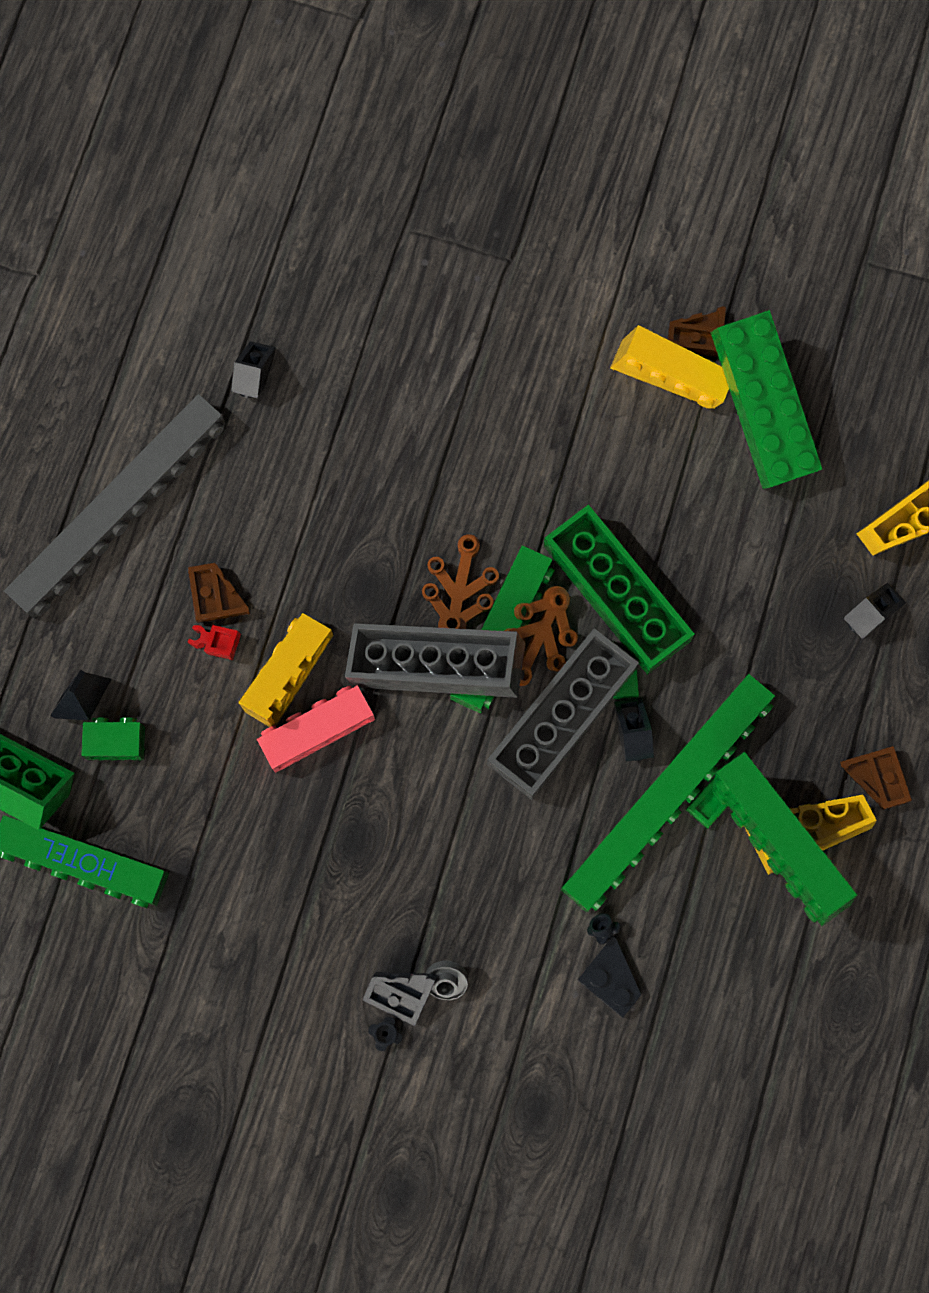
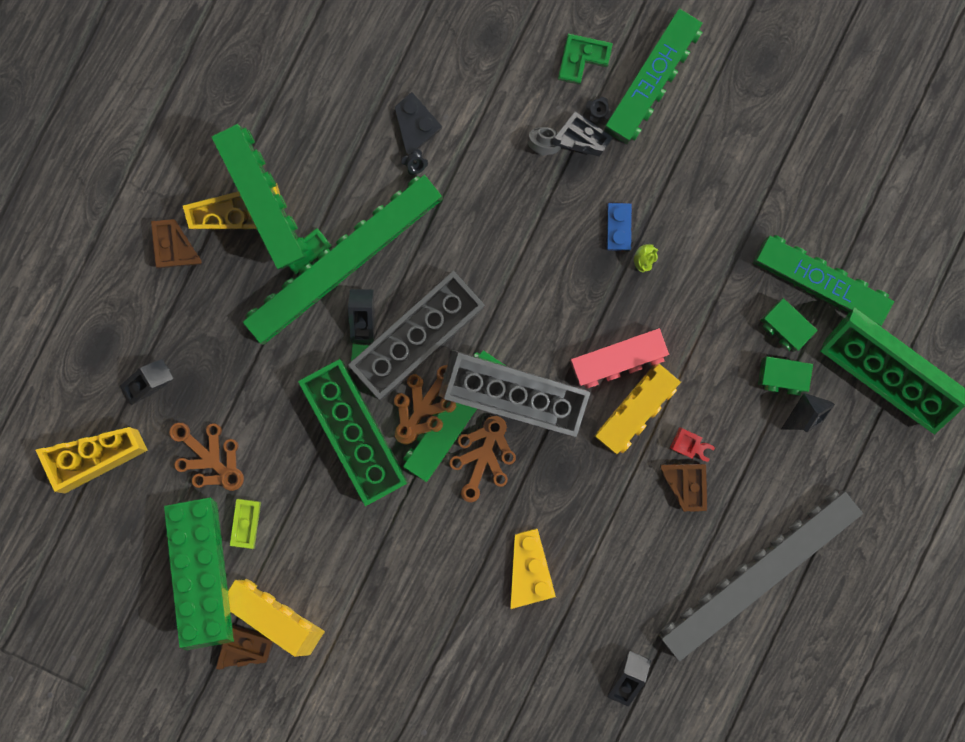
camera: 175 degrees left, 10 degrees up
none -> dark orange plant [170,423,244,491]
none -> lime plate [230,499,261,549]
none -> yellow wing [510,528,556,609]
none -> green tile [558,34,613,85]
none -> green brick [604,8,703,145]
none -> blue plate [607,203,632,251]
none -> lime plate [634,244,658,272]
none -> green brick [760,298,818,352]

